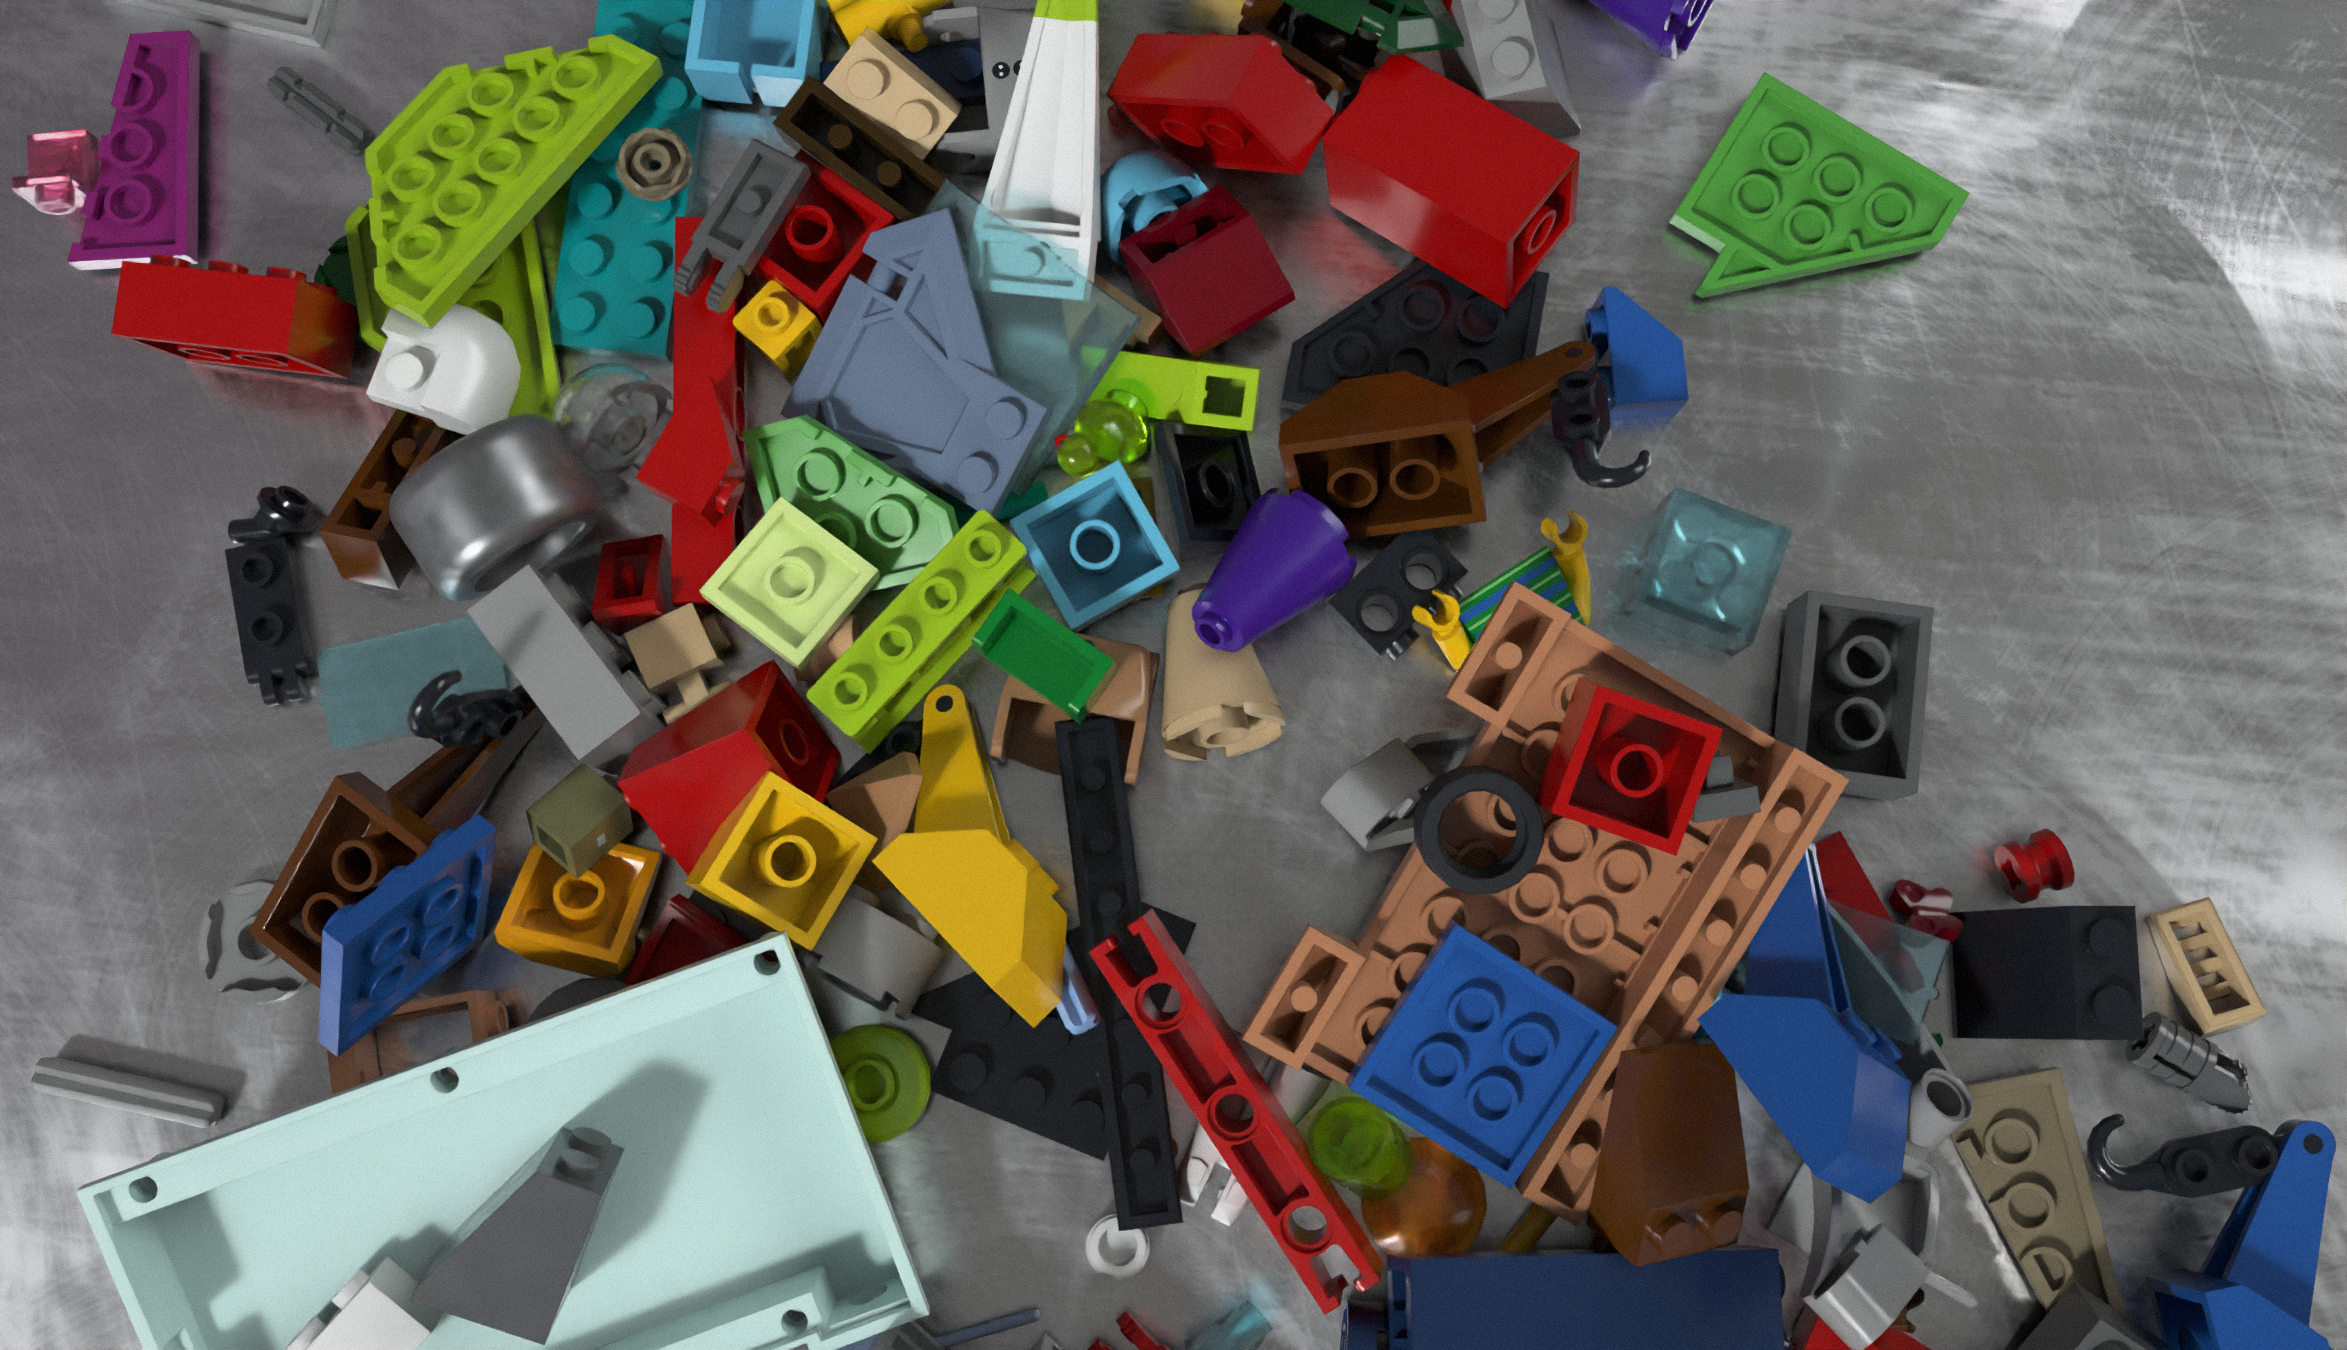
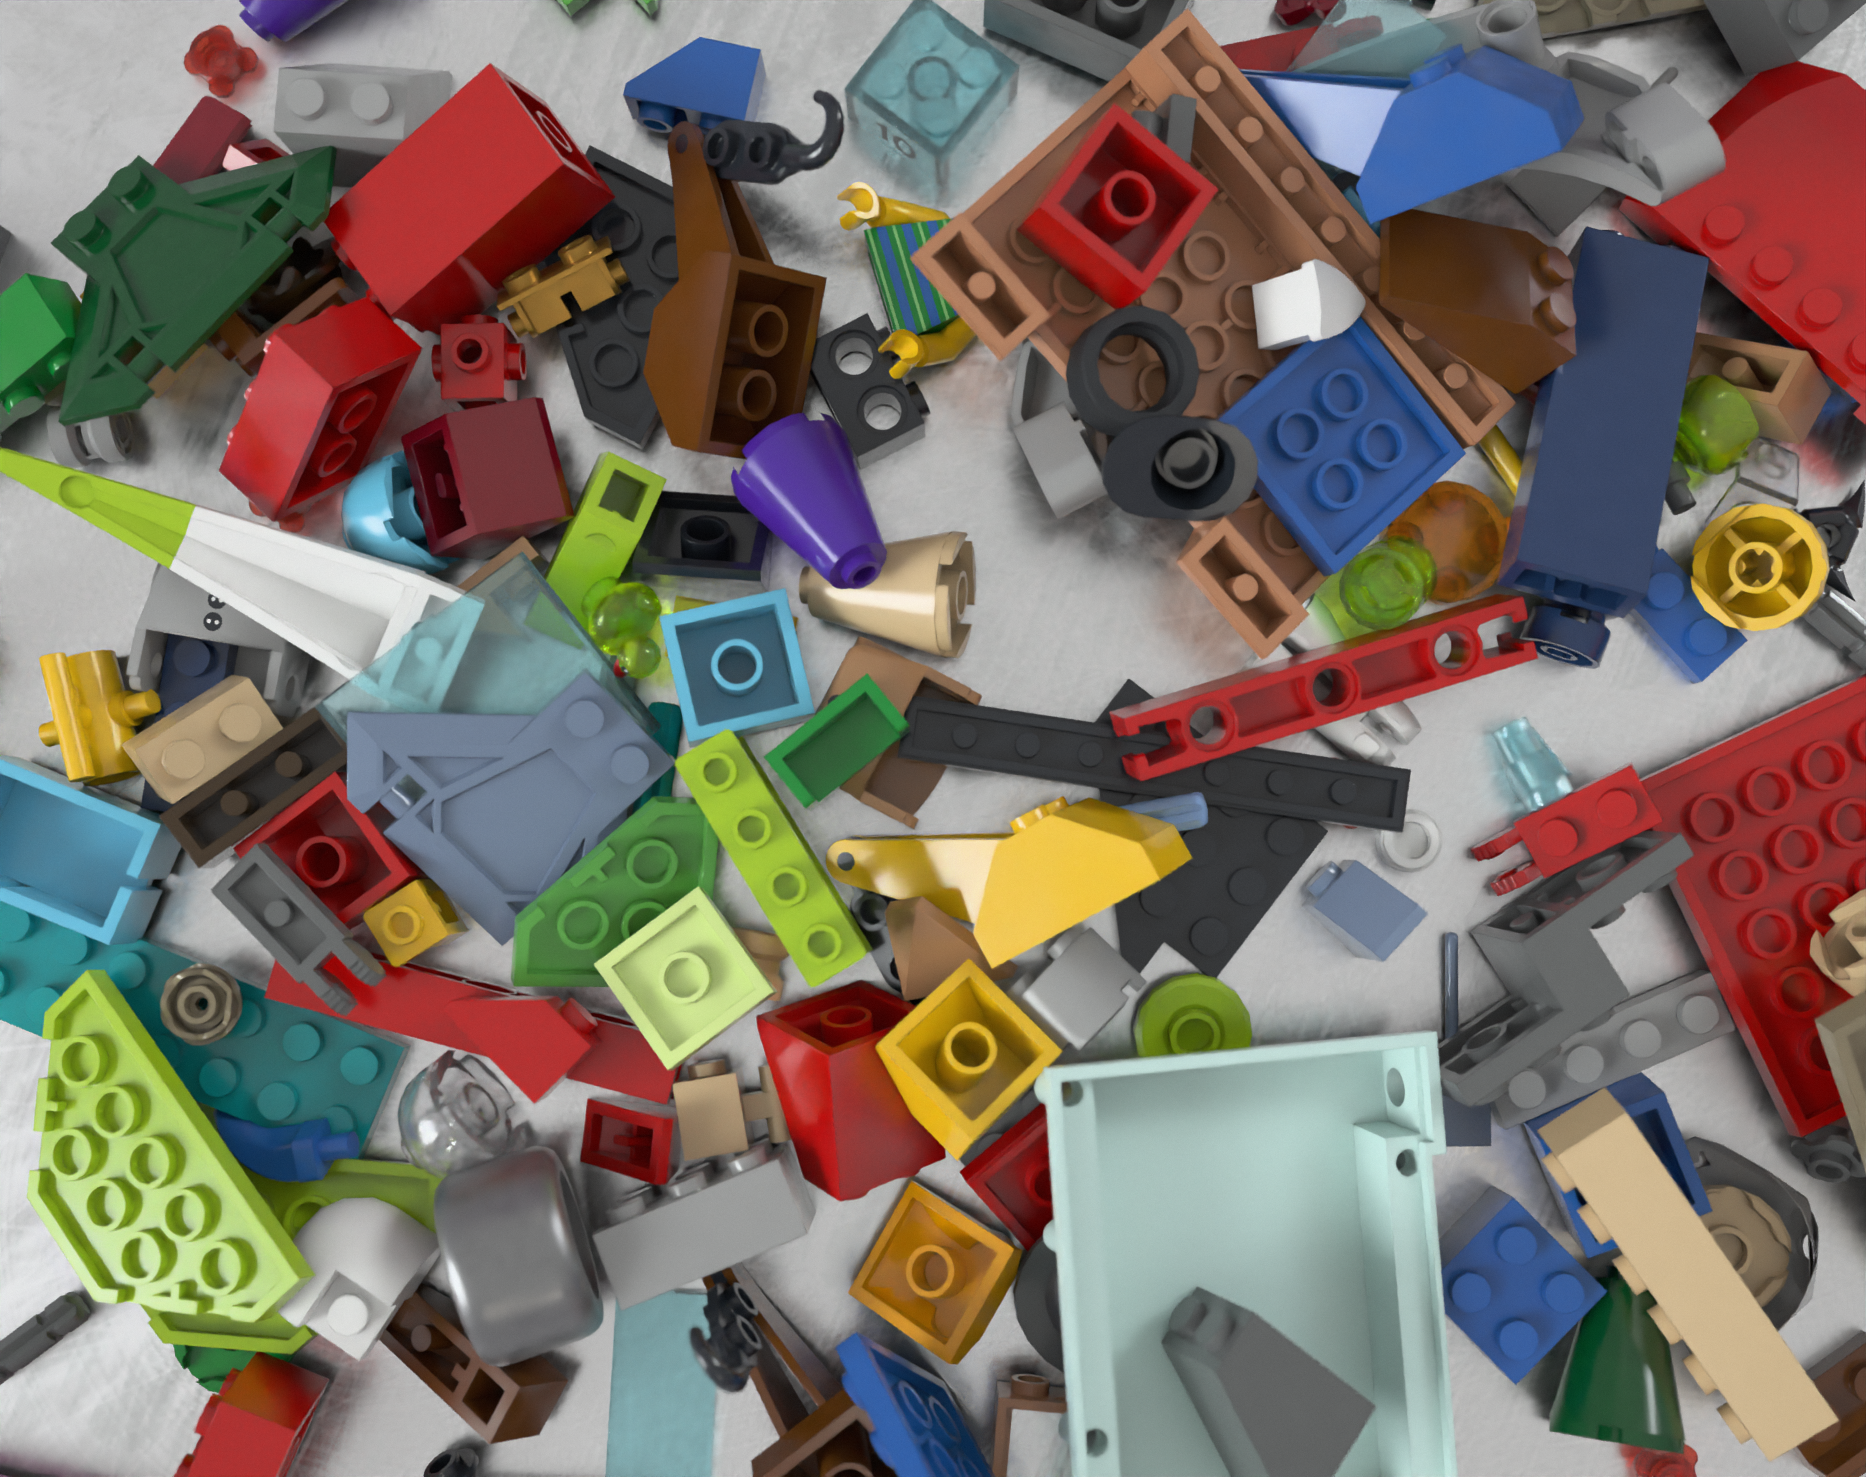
camera: 70 degrees left, 5 degrees up
olive brick [525,763,633,879] -> none
none -> blue bar [213,1109,359,1183]
none -> red brick [431,314,527,412]
none -> pearl gold hinge [497,235,630,338]
none -> black piece [1102,415,1258,521]
none -> white tile [1252,259,1366,350]
none -> sand blue slope [1301,860,1428,962]

